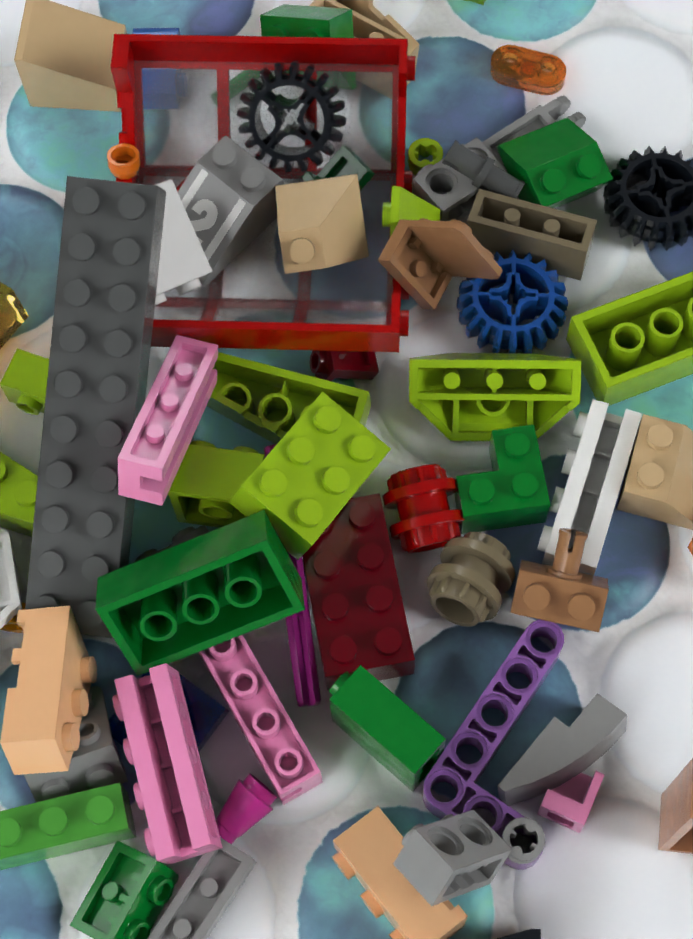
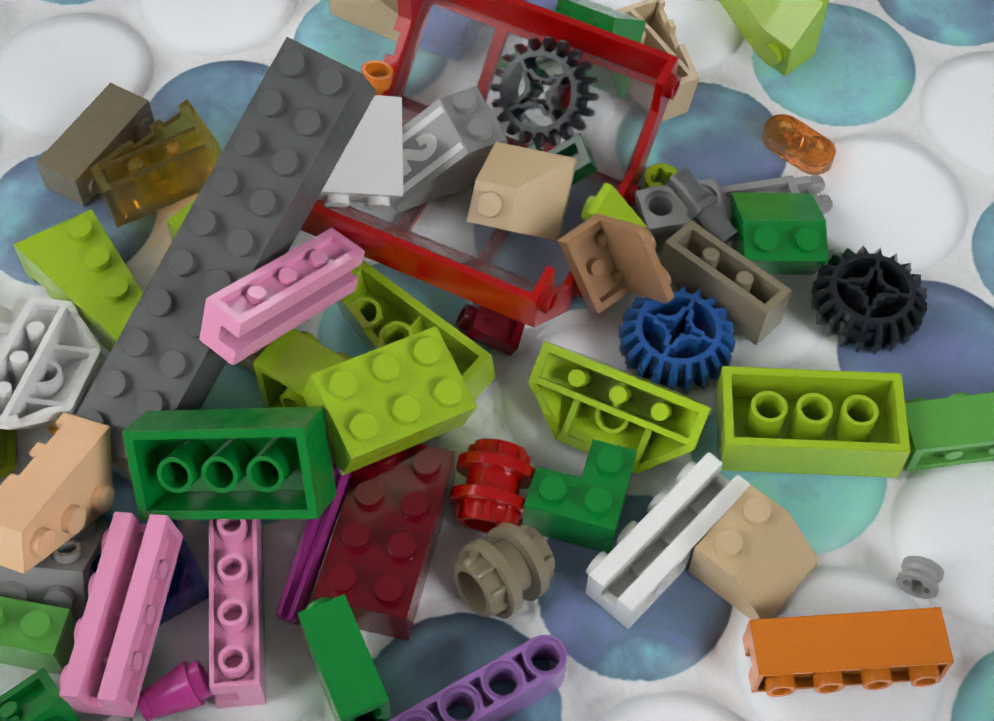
camera: 20 degrees right, 10 degrees down
medium nougat brick [510,528,609,632] -> none

